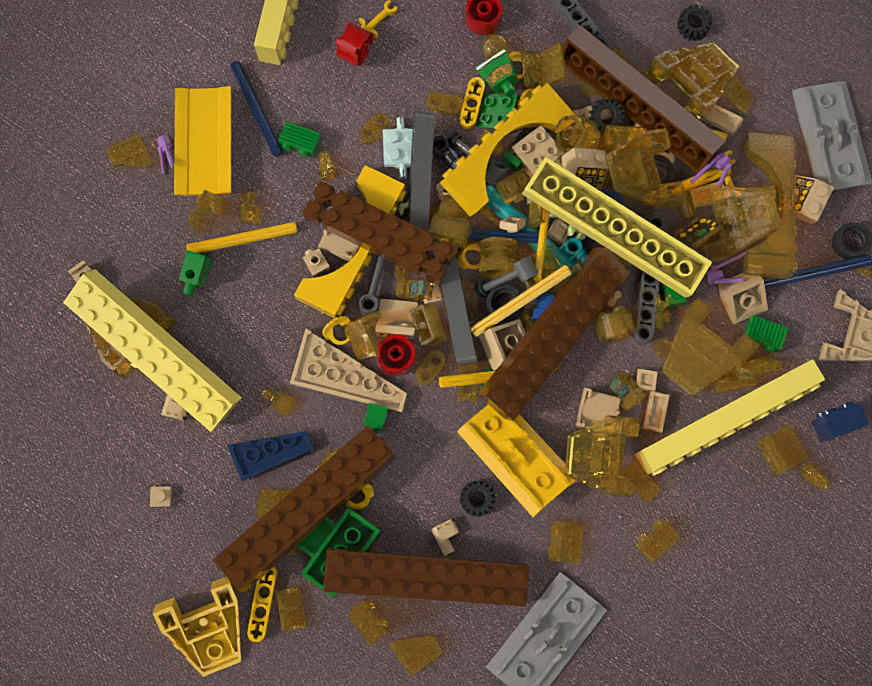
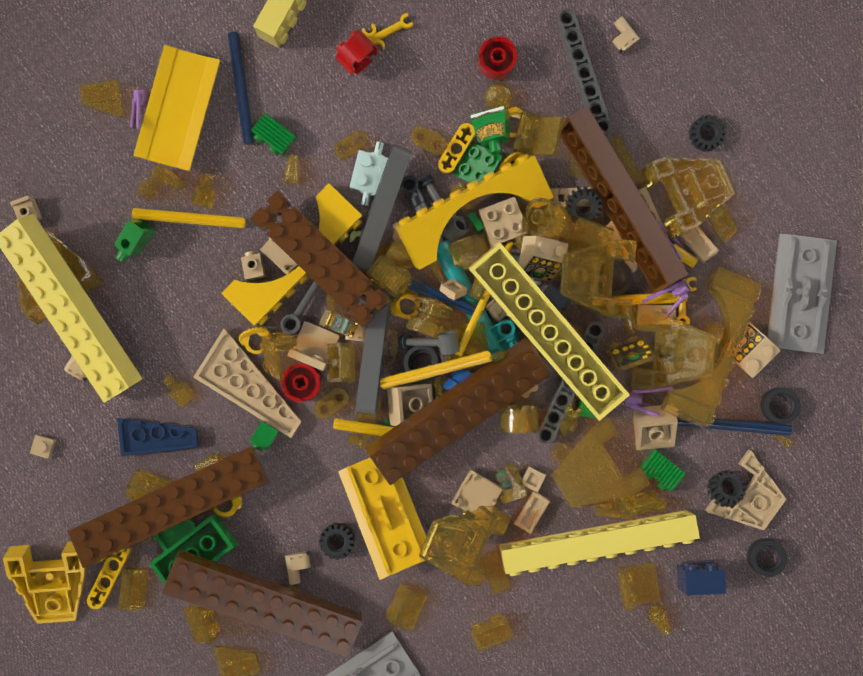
camera: 15 degrees right, 10 degrees up
none -> black tyre [707,470,746,507]

